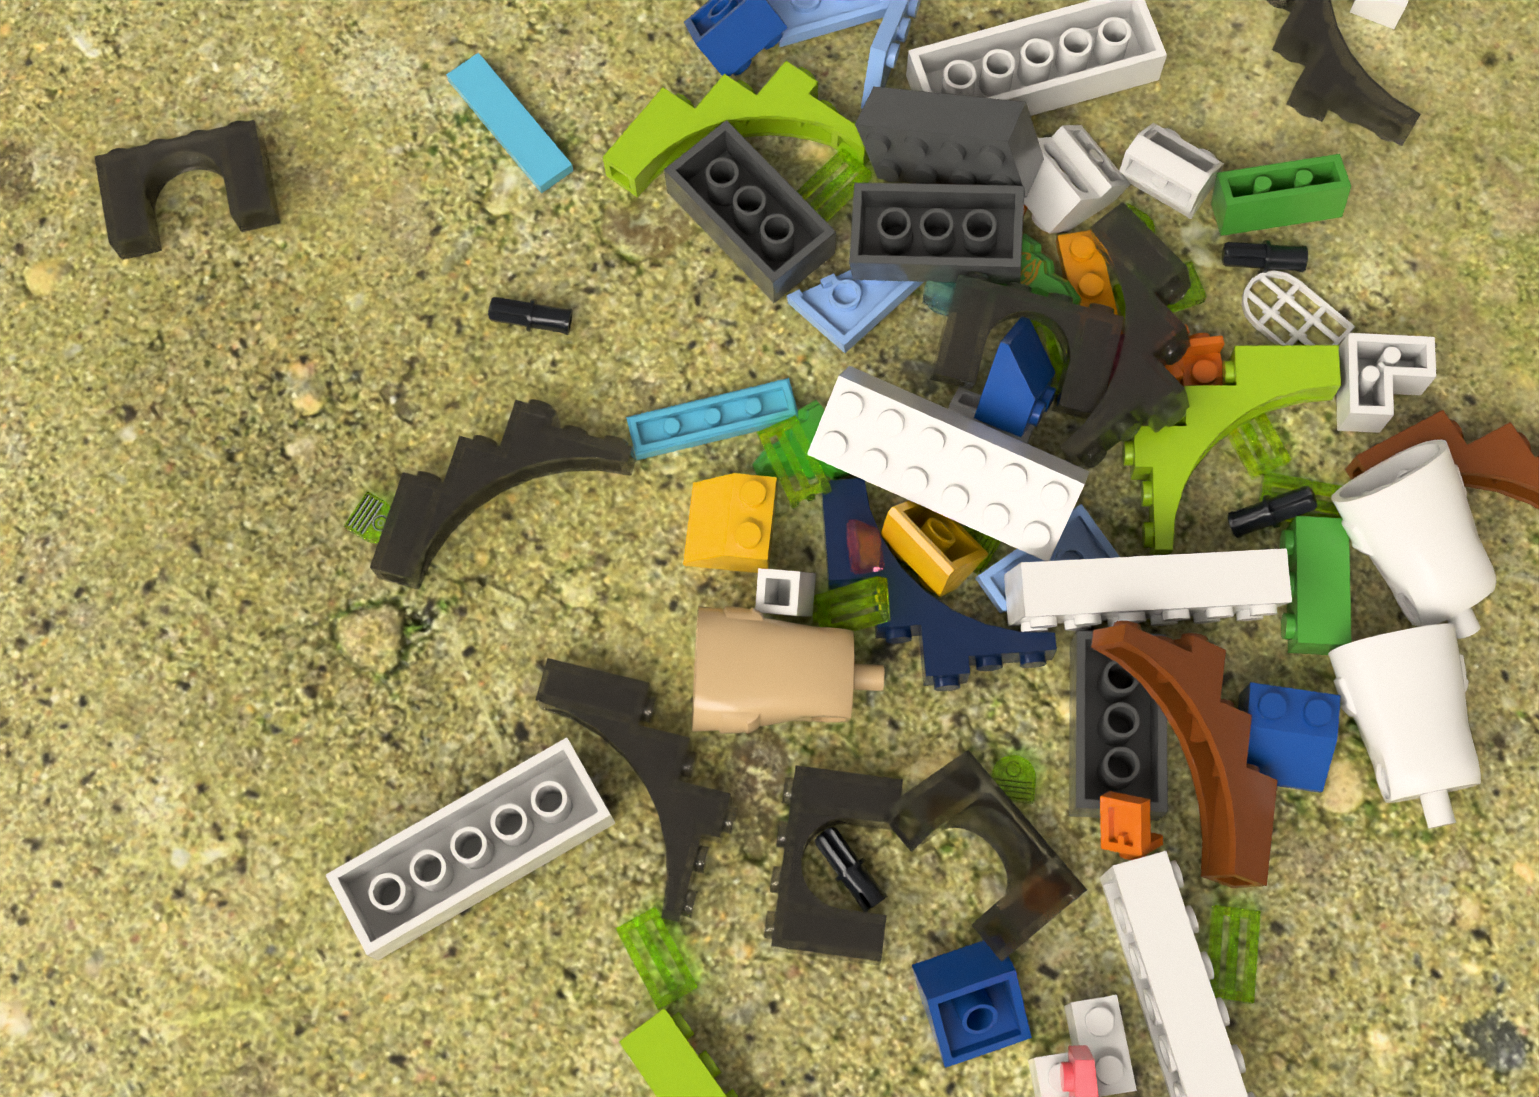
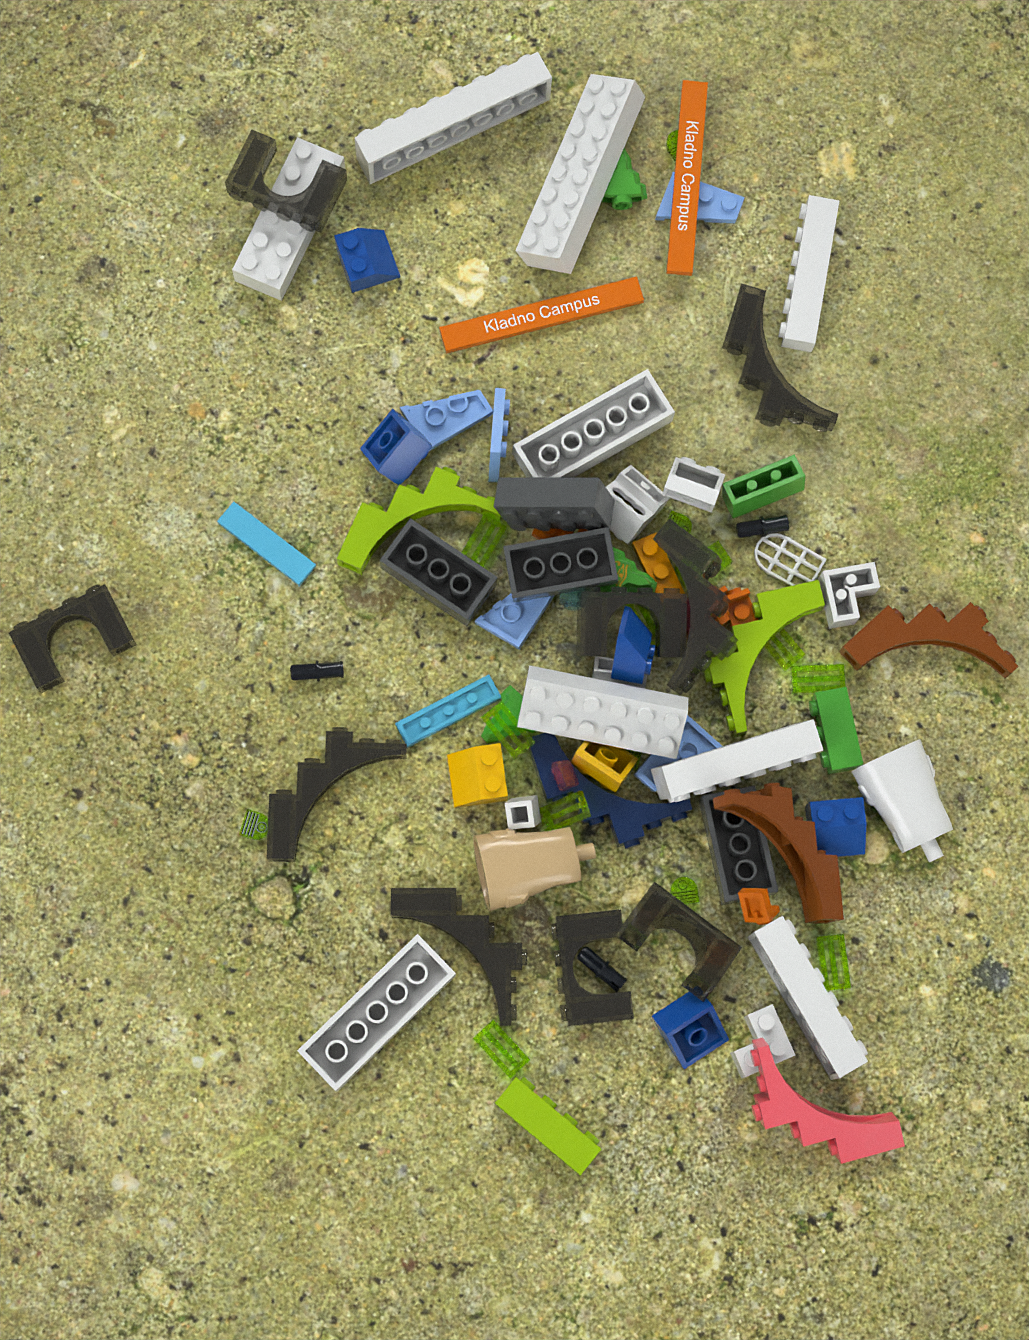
camera: 25 degrees left, 5 degrees up
black axle [1228,486,1317,538] -> none
white torso [1331,440,1496,639] -> none

